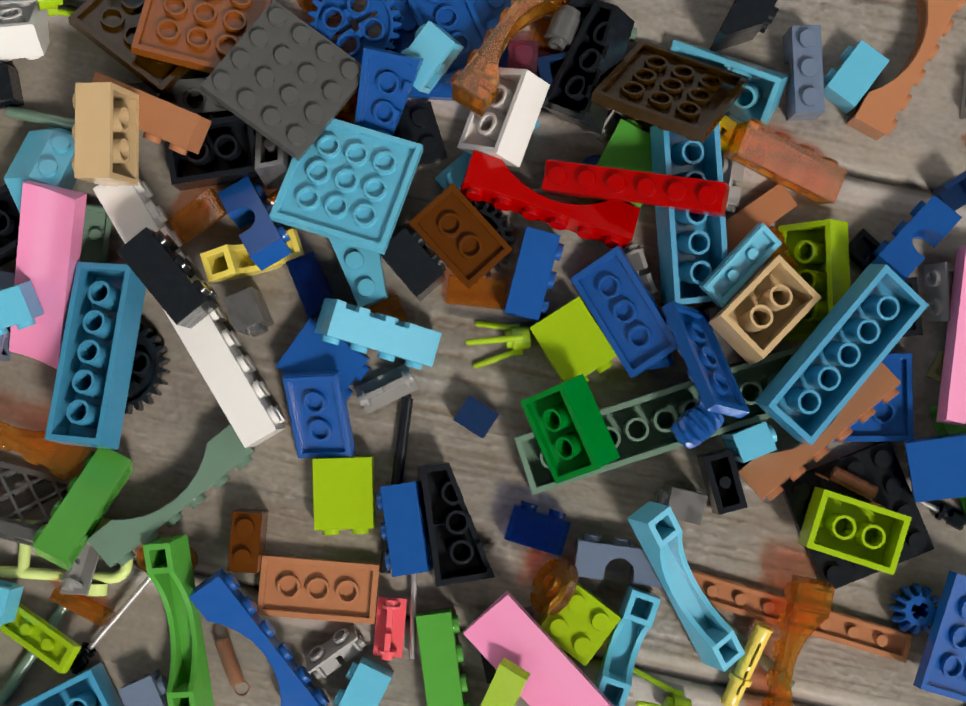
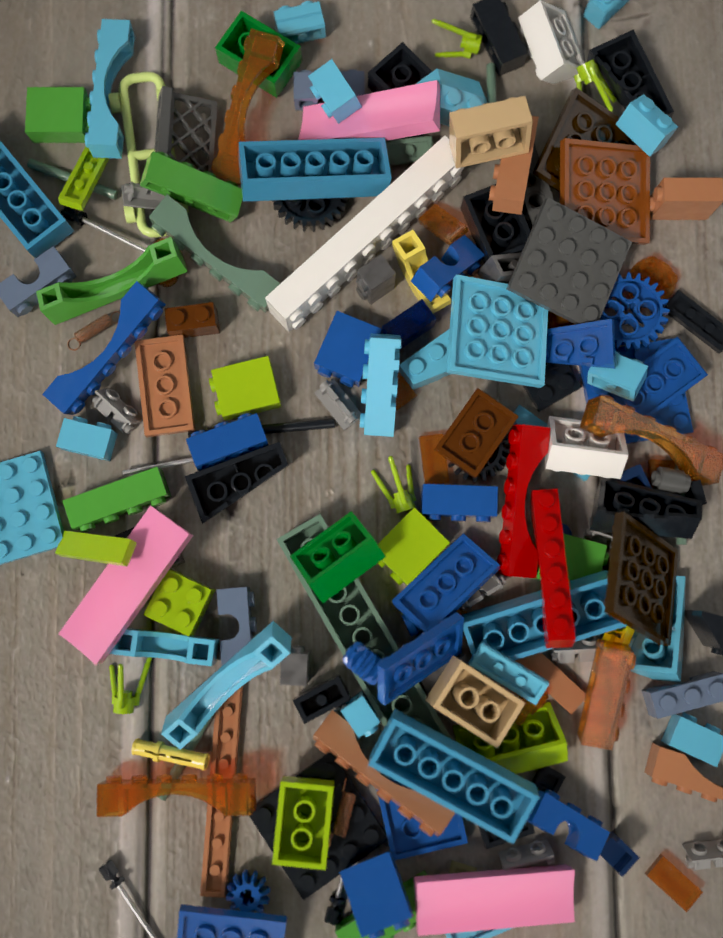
camera: 80 degrees right, 5 degrees down
clear orange tile [49,586,115,627] -> none
black brick [117,227,219,328] -> none
blue tile [282,370,356,458] -> none
coral hinge [373,596,407,660] -> none
black brick [379,228,446,301] -> none
dark blue panel [454,395,499,438] -> none
clear blue brick [503,500,571,557] -> none
clear pink brick [507,40,539,75] -> none
clear orange tile [530,557,578,616] -> none

